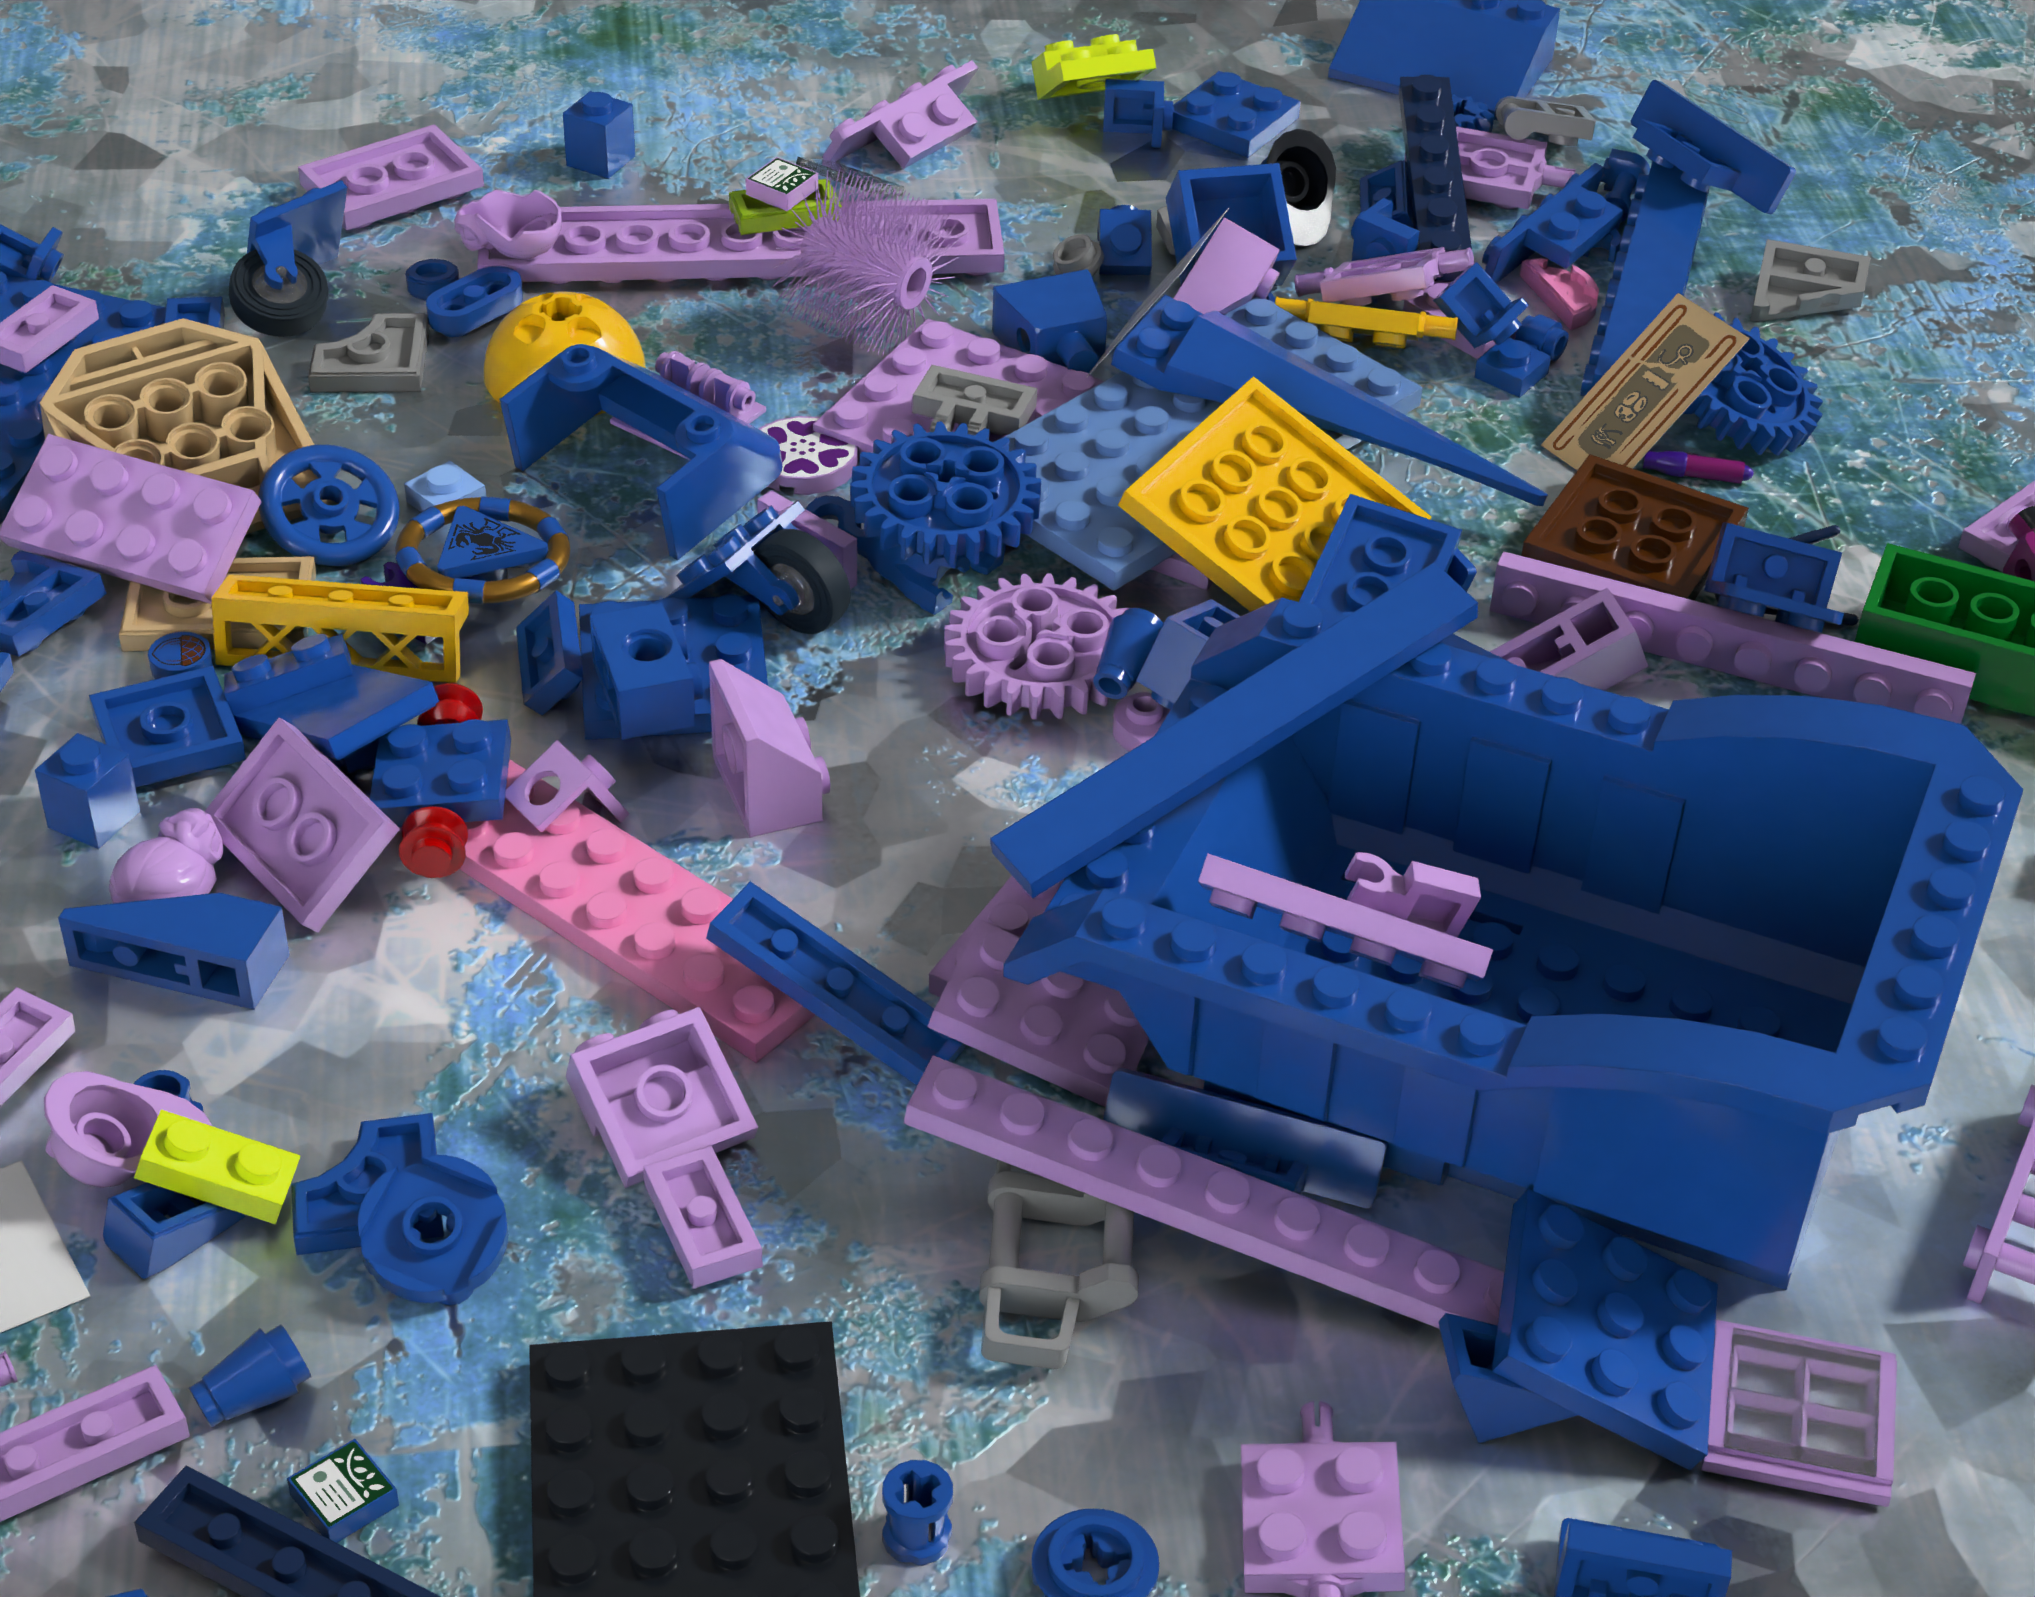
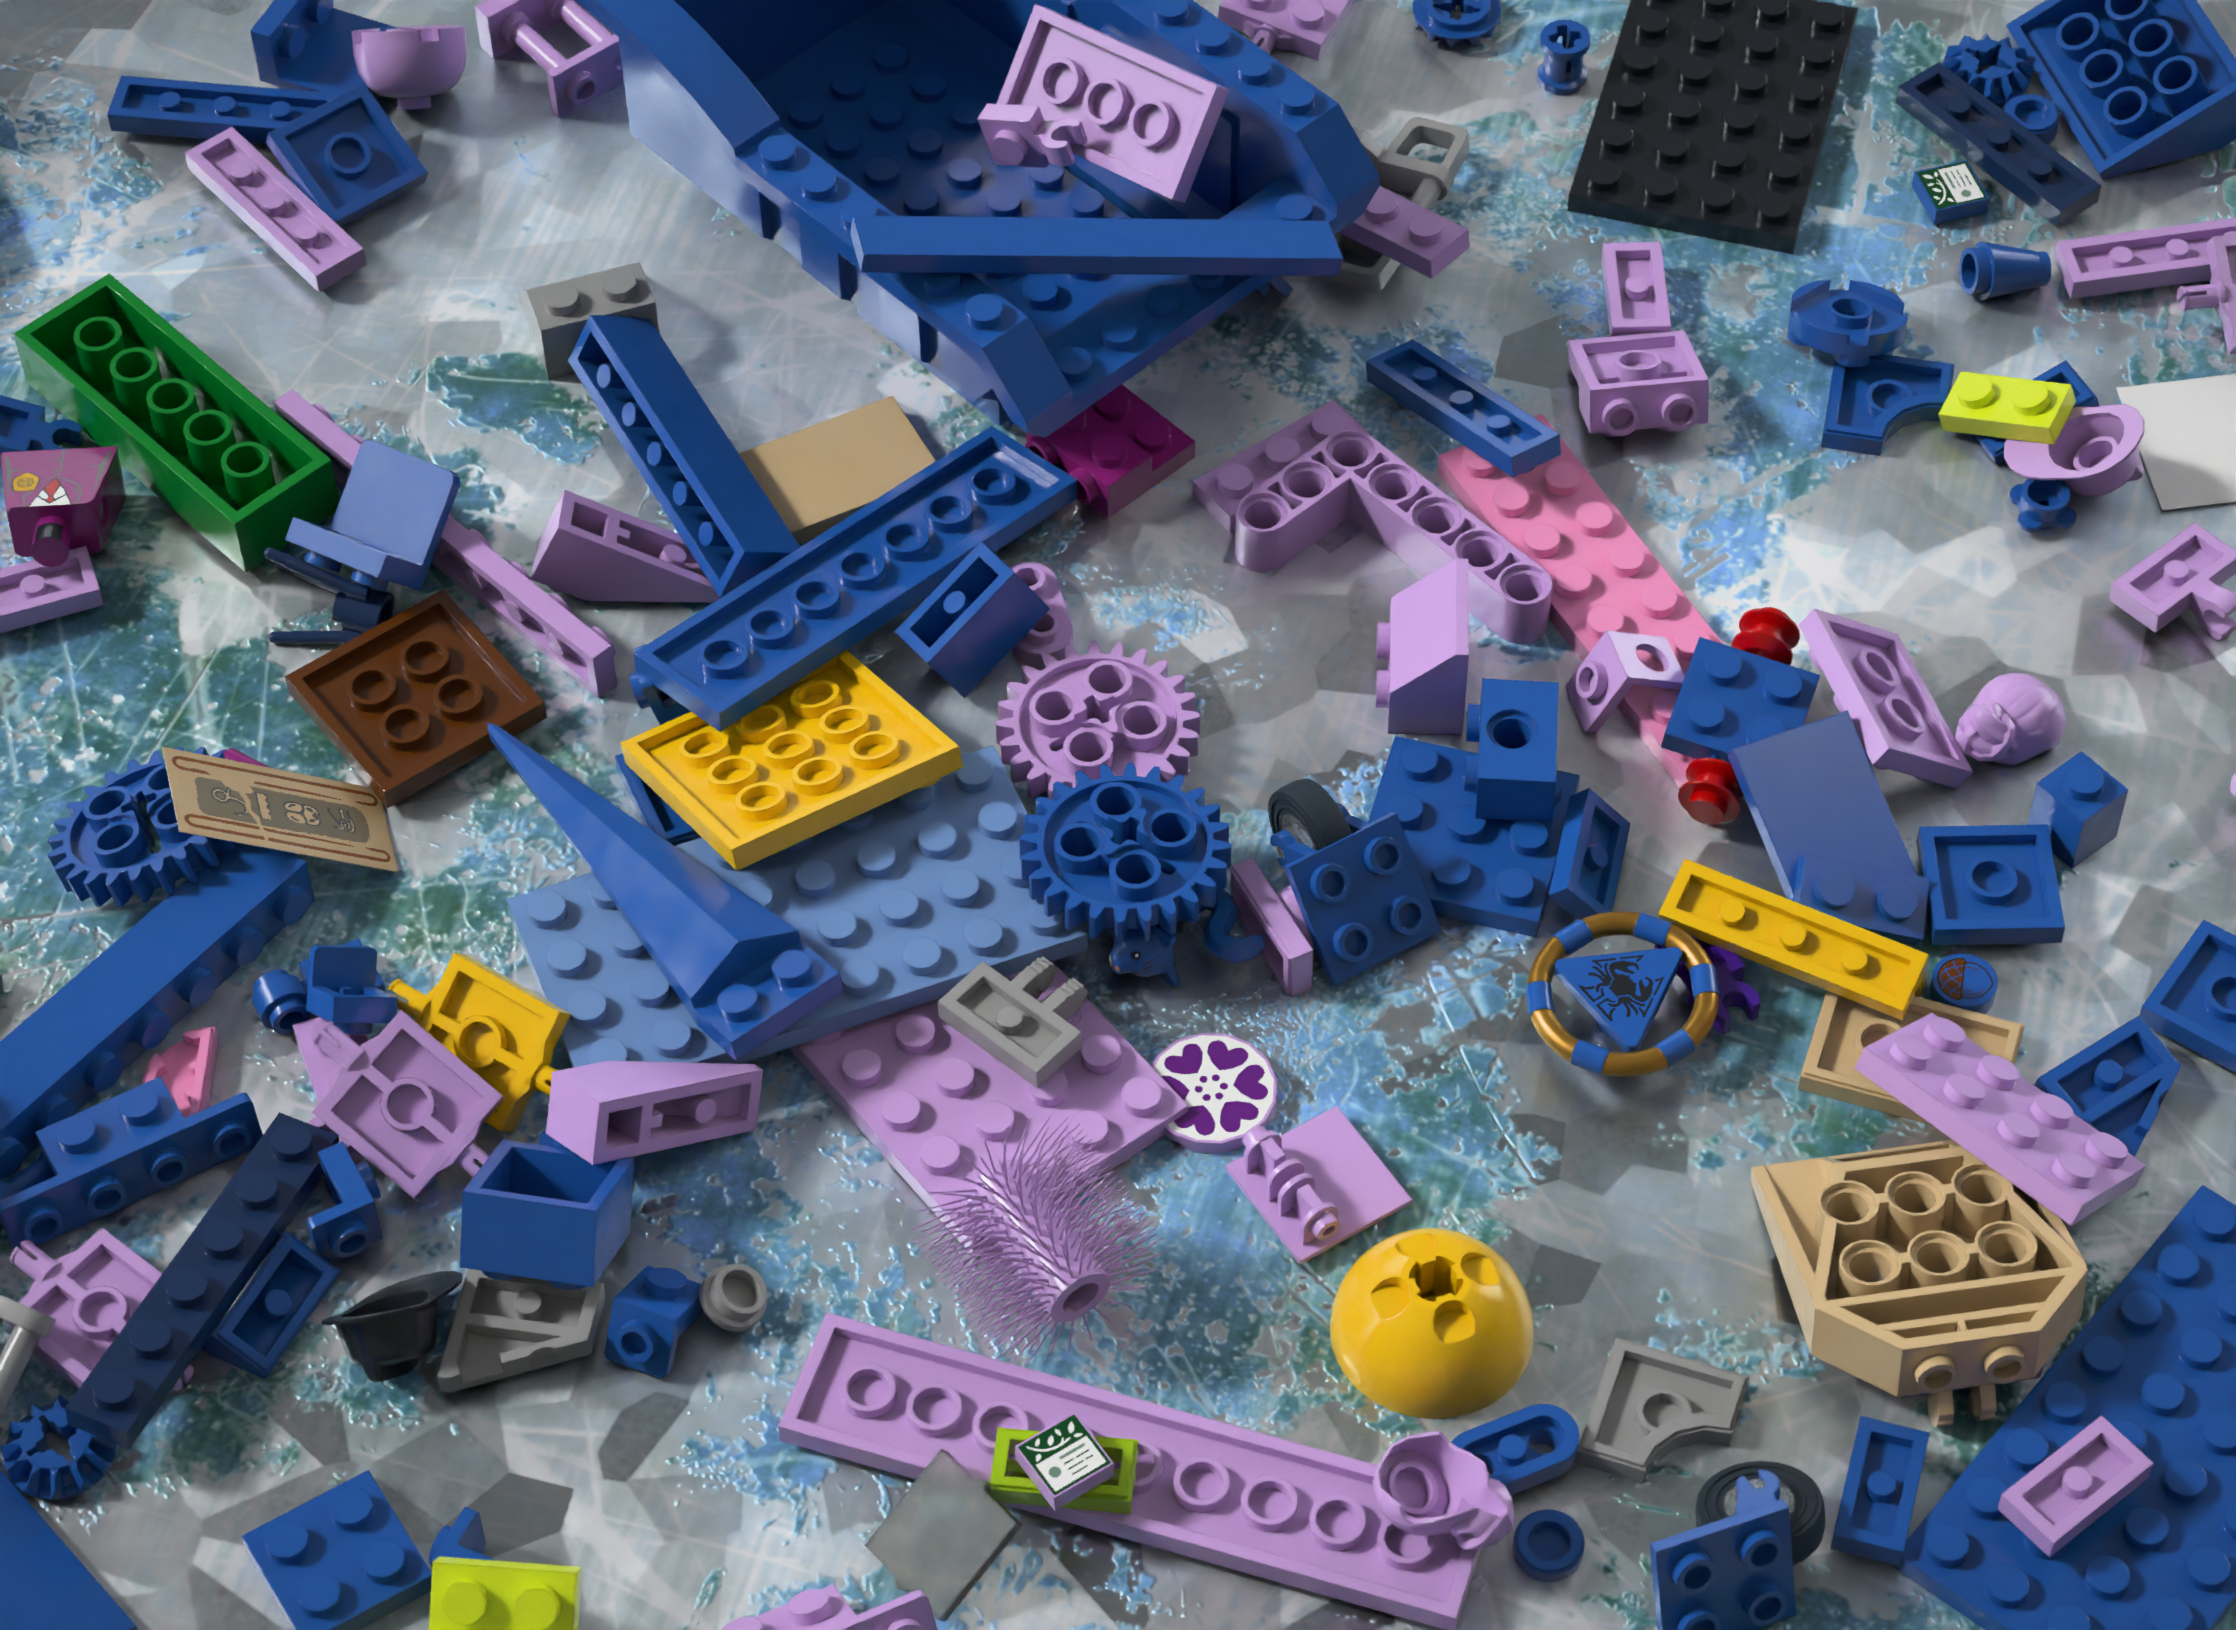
camera: 155 degrees left, 10 degrees up
blue slope [58,893,290,1010] -> none
blue plate [258,445,400,566] -> none
light blue plate [404,461,486,526] -> none
blue windscreen [499,344,783,560] -> none
lavender plate [927,919,1149,1107] -> none
blue torso [992,269,1107,373] -> none
white sticker [1086,208,1229,378] -> none
blue cone [1093,608,1164,699] -> none
none -> lavender beam [1235,429,1552,645]

